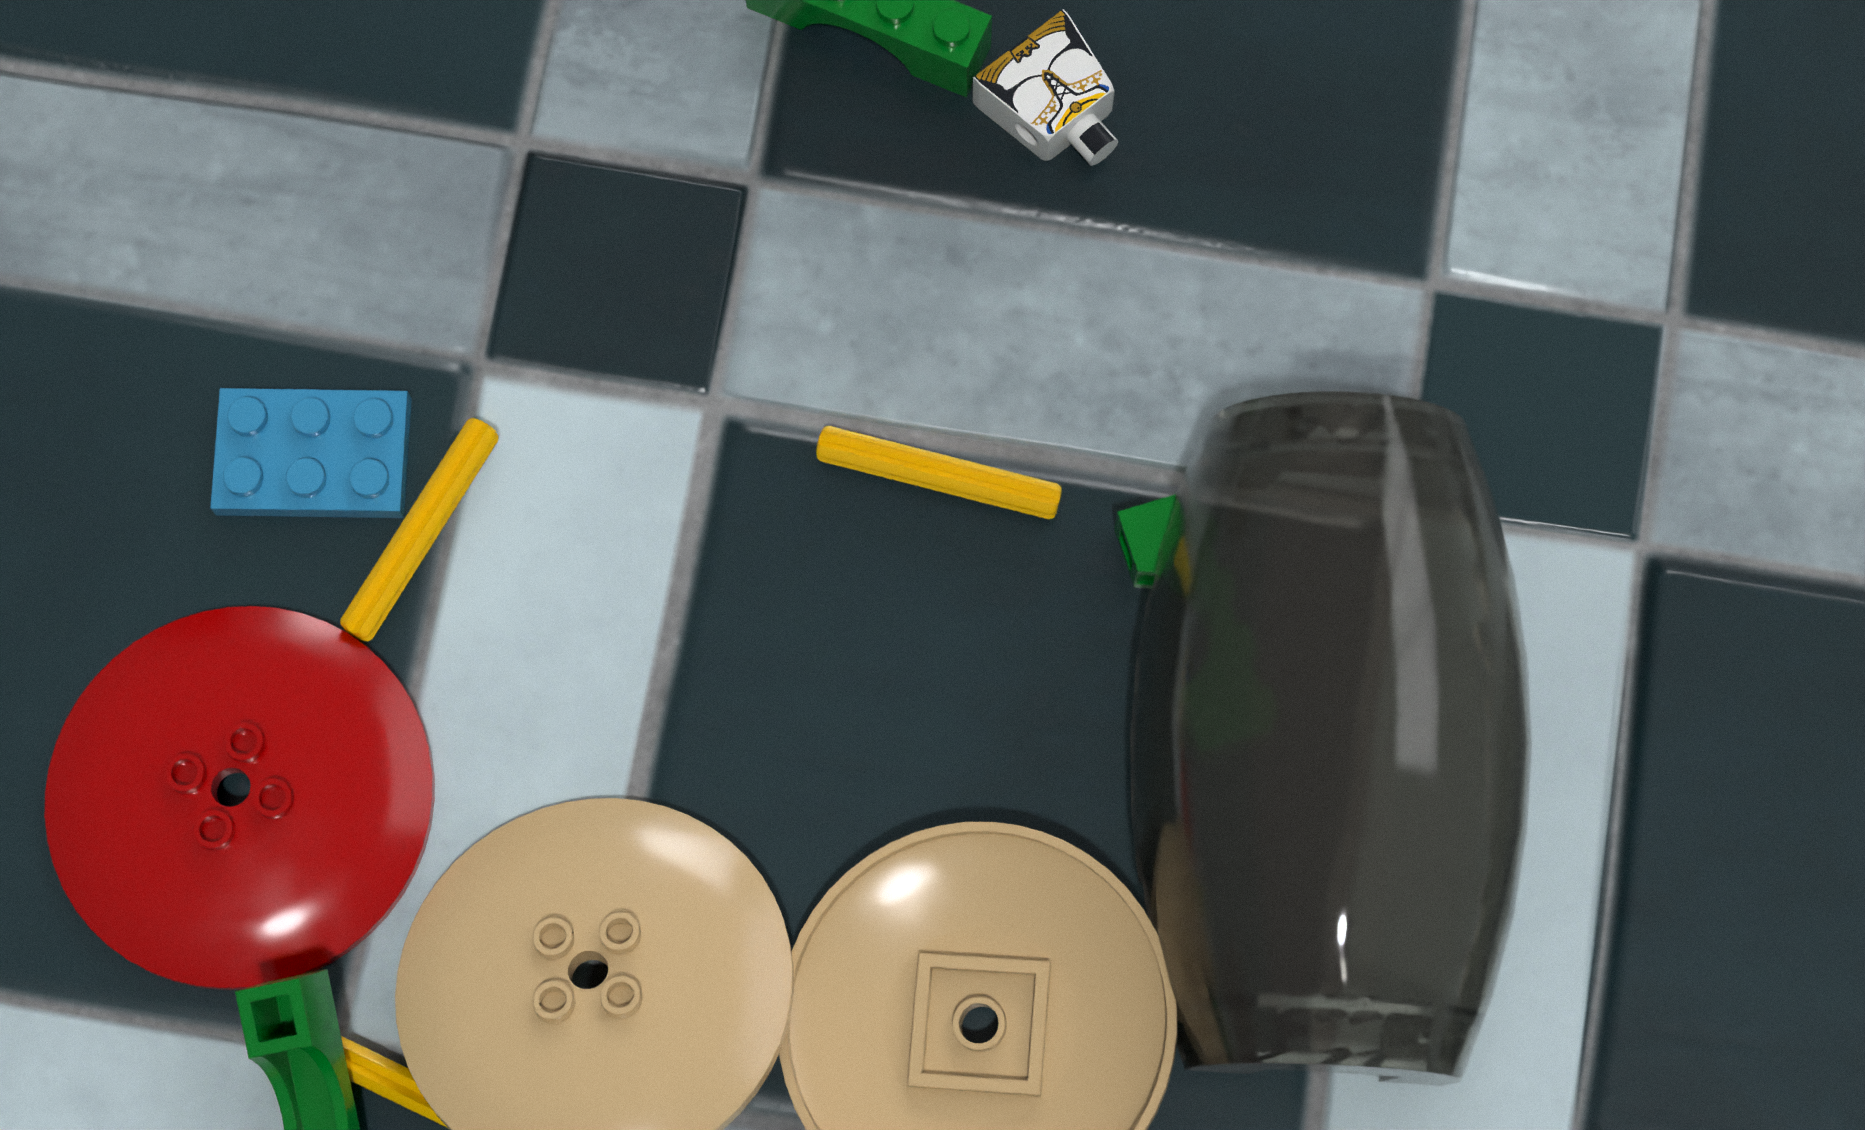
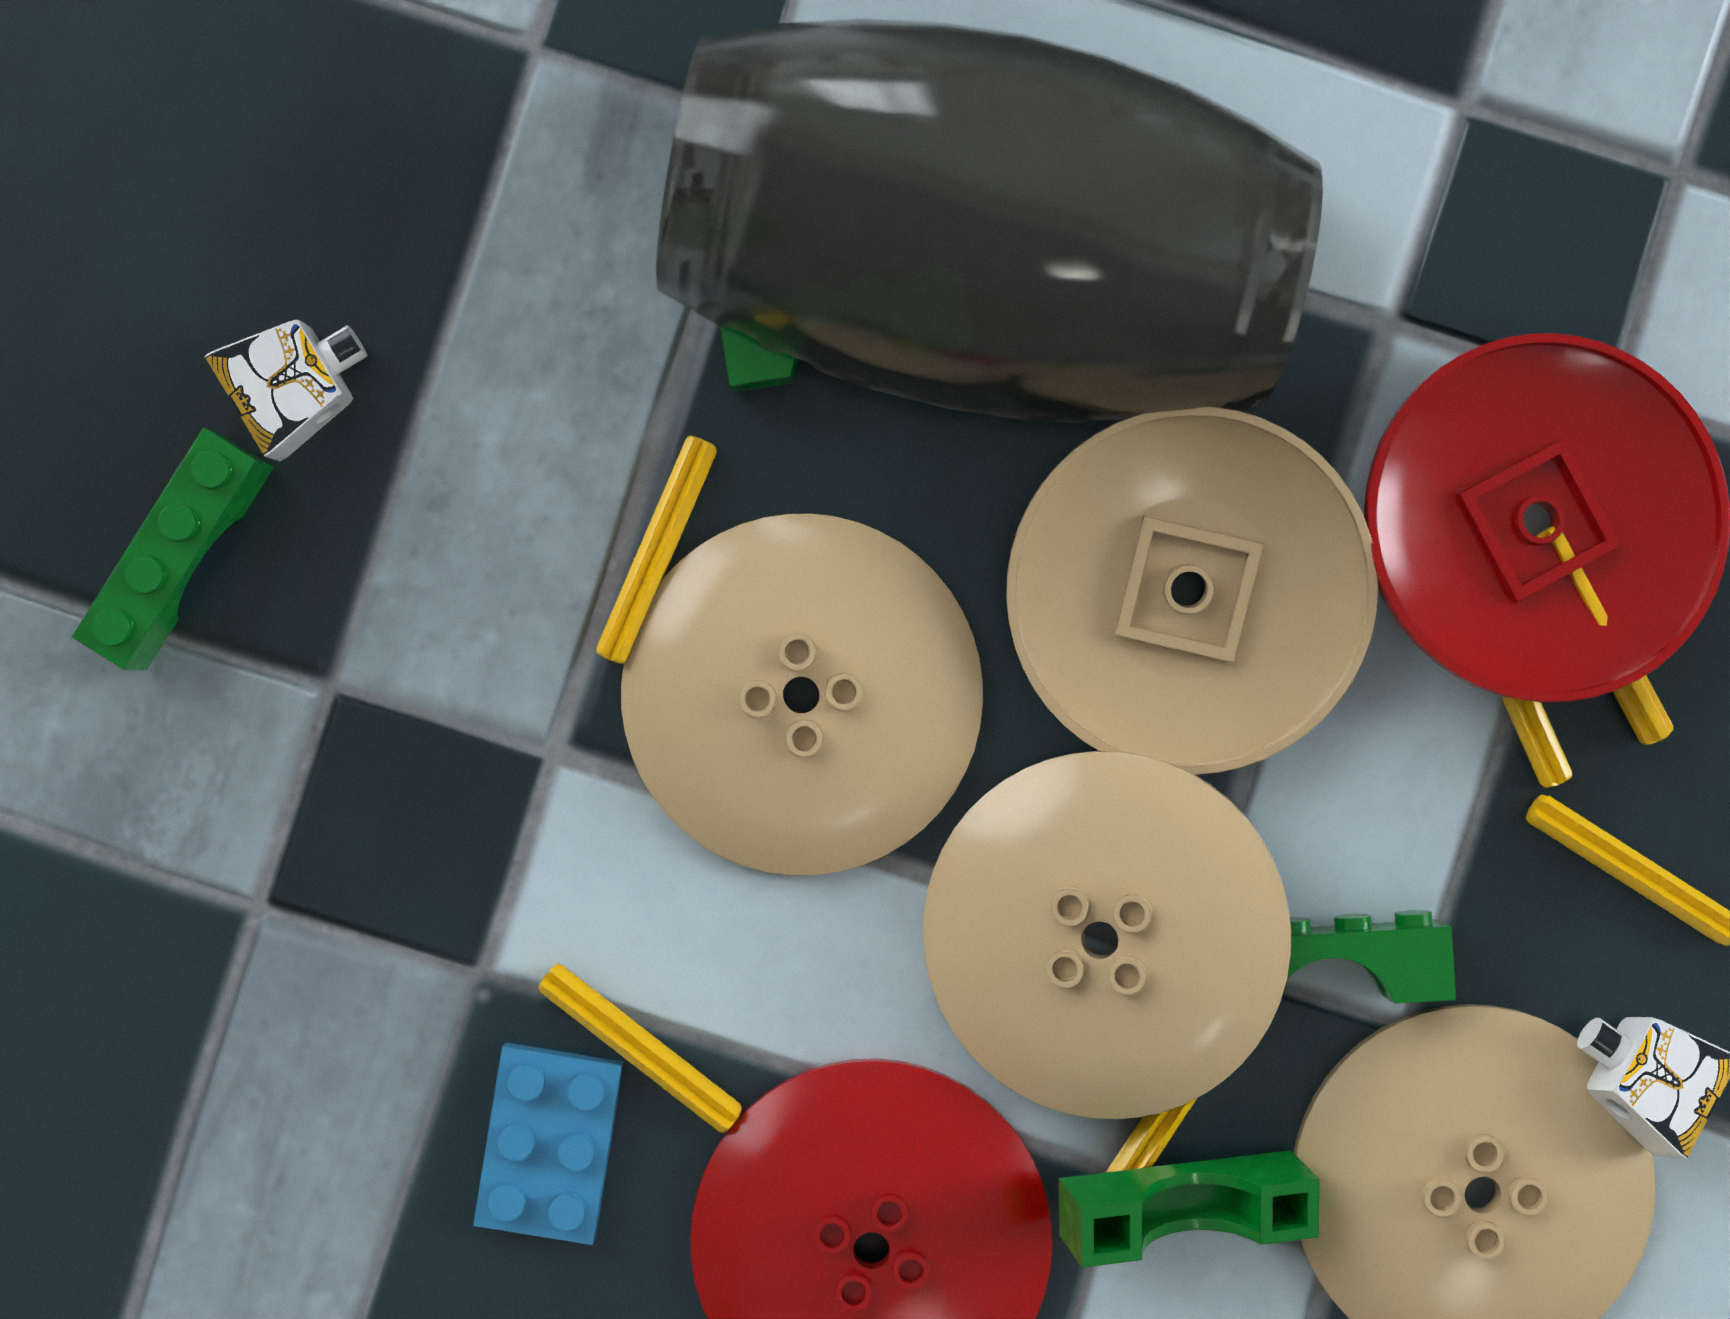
camera: 90 degrees left, 15 degrees up
none -> tan dish [621,514,983,876]

